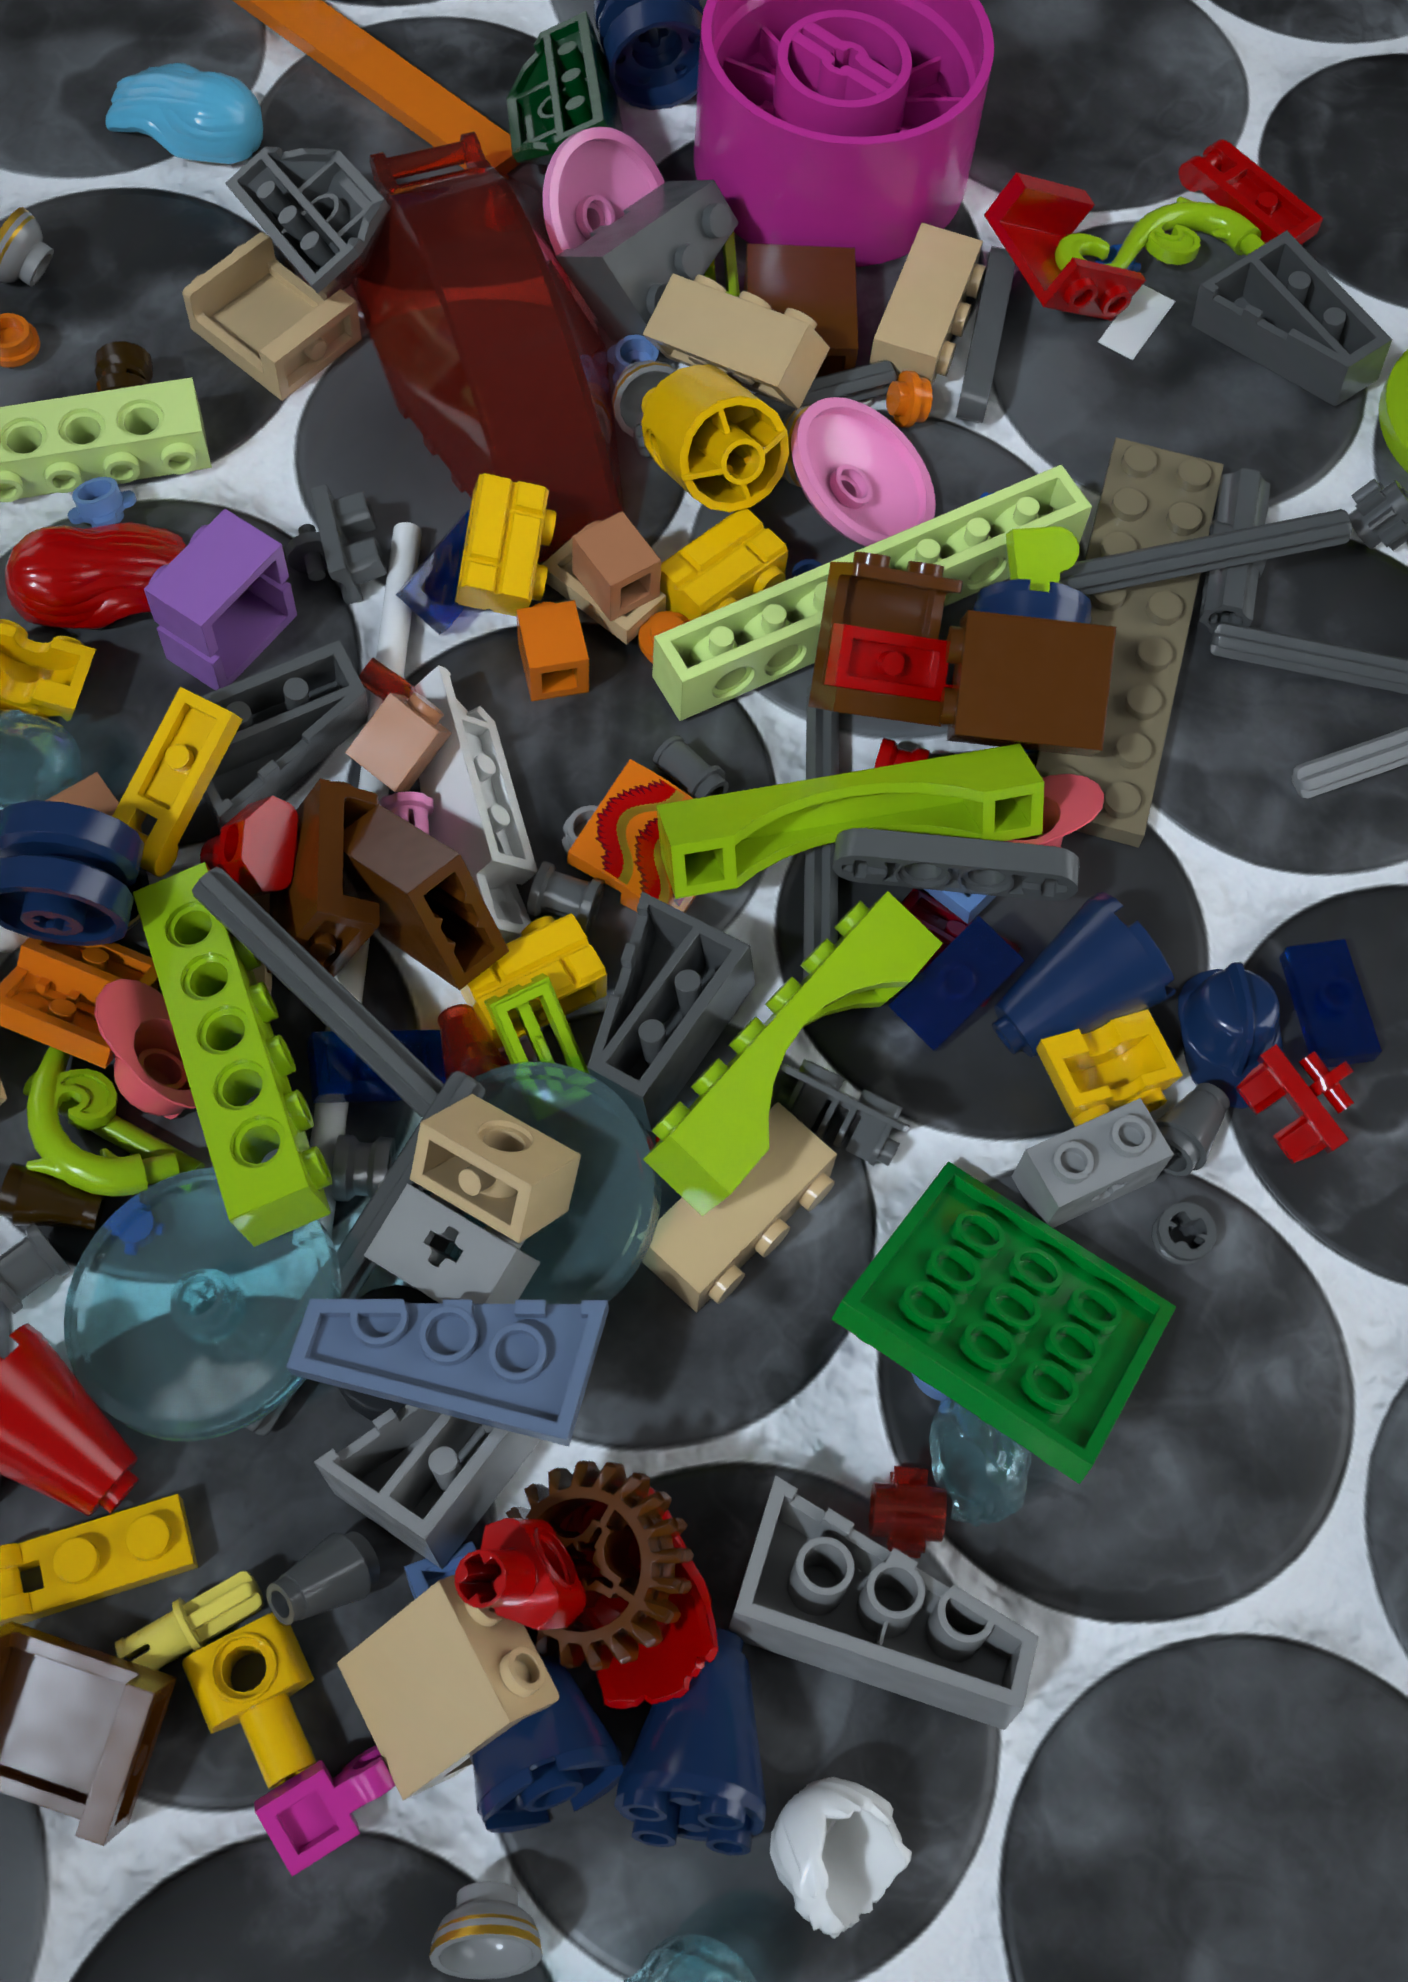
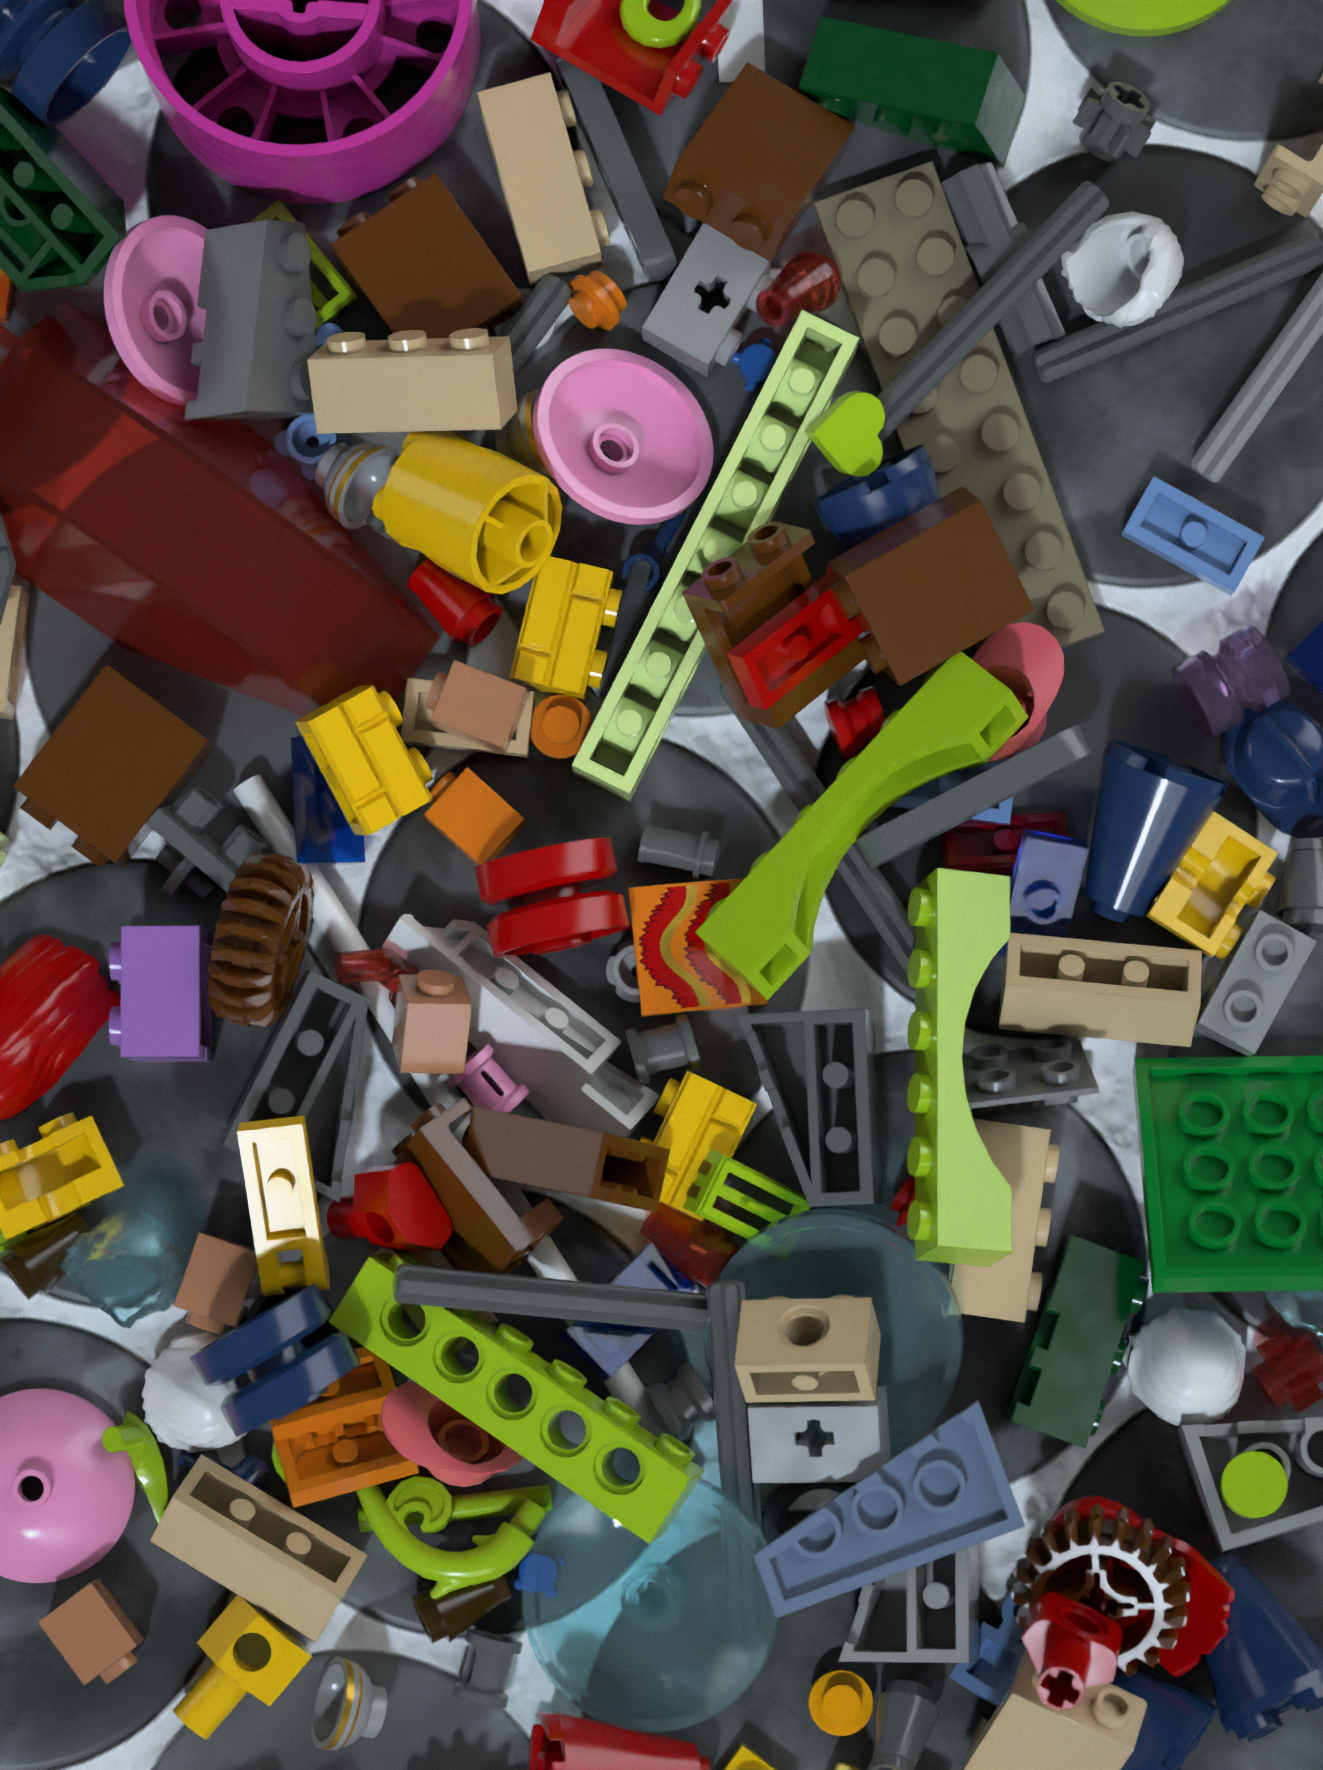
camera: 30 degrees left, 20 degrees up
none -> reddish brown brick [13,664,215,868]
none -> reddish brown gear [206,853,315,1028]
none -> red cone [407,559,503,647]
none -> red wheel [474,838,630,958]
none -> light grey brick [642,222,776,378]
none -> reddish brown brick [662,62,856,262]
none -> clear red cone [756,252,841,327]
none -> dark green wedge [799,16,1026,168]
none -> light orange plate [808,1669,873,1736]
none -> tan brick [998,933,1202,1047]
none -> dark green wedge [1001,1235,1149,1449]
none -> white hair [1061,211,1184,328]
none -> medium blue plate [1121,476,1265,596]
none -> white hair [1122,1307,1246,1427]
none -> clear purple wheel [1171,624,1291,739]
none -> lime tile [1220,1451,1288,1519]

